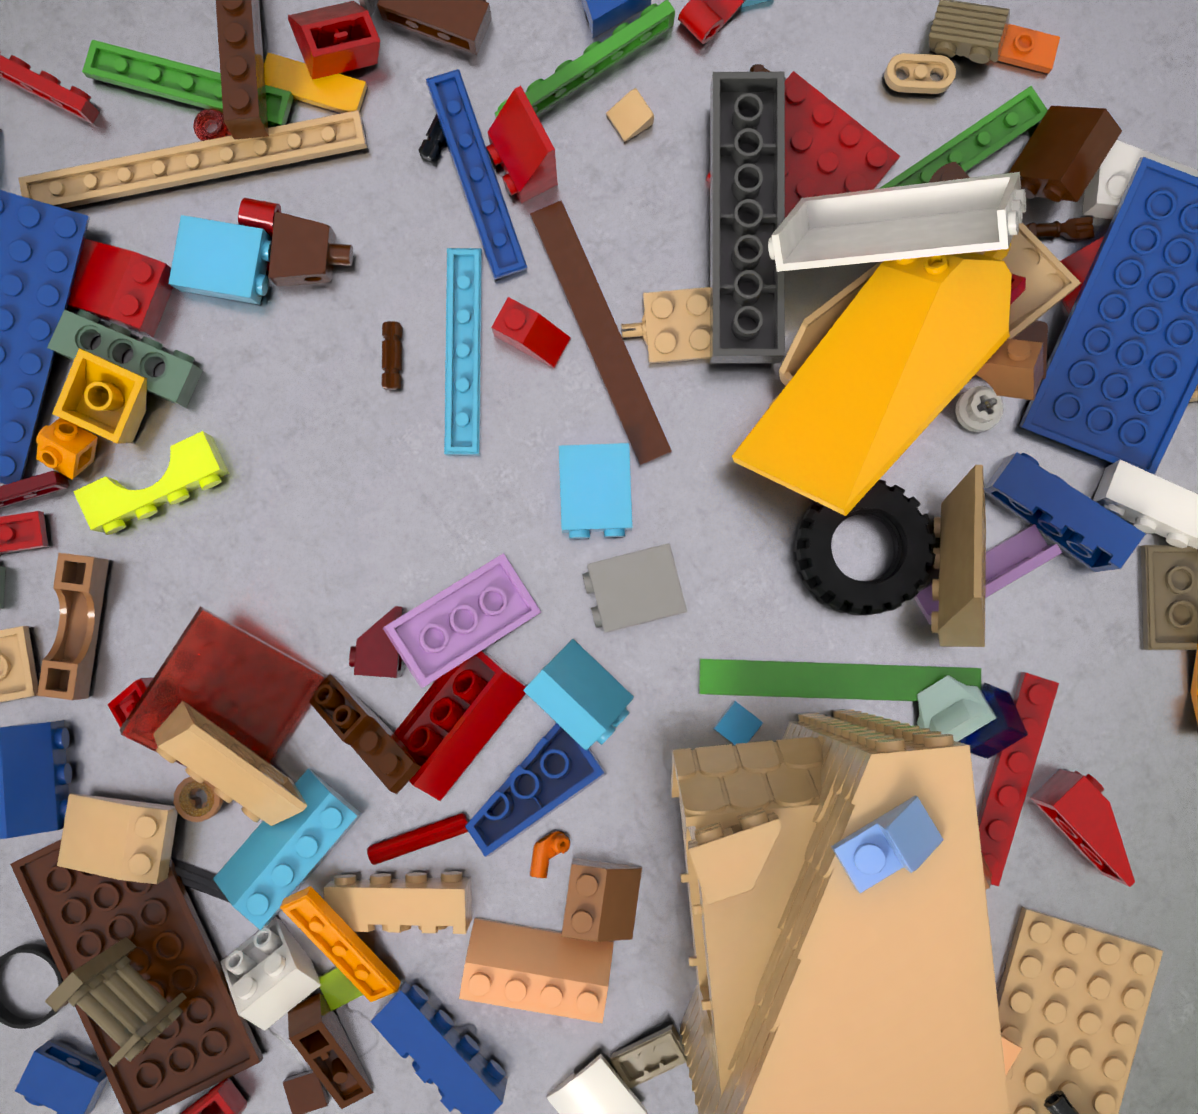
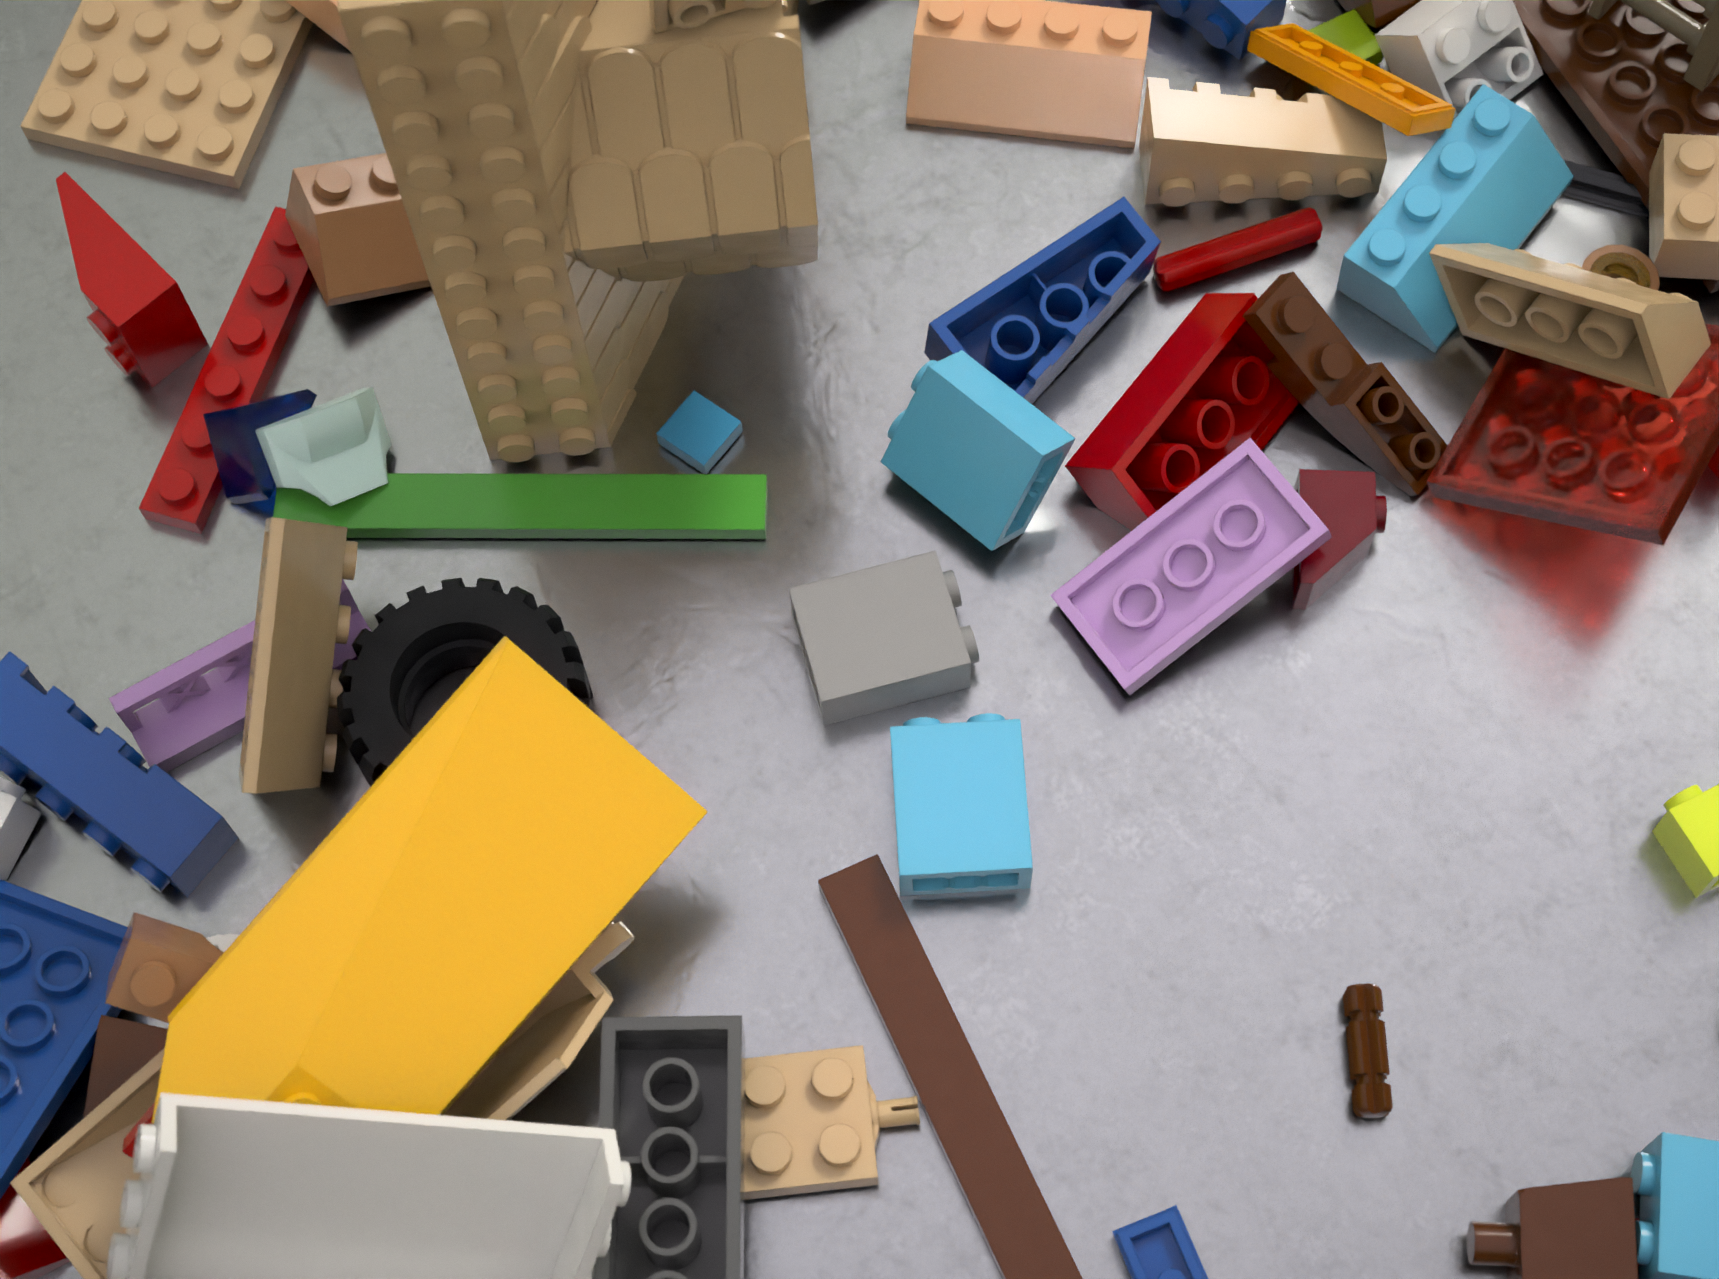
camera: 175 degrees left, 20 degrees down
medium azure tile [444,248,482,456] -> none
red slope [491,297,571,369] -> none
orange arm [530,831,570,878] -> none
medium nougat slope [561,857,642,942] -> none

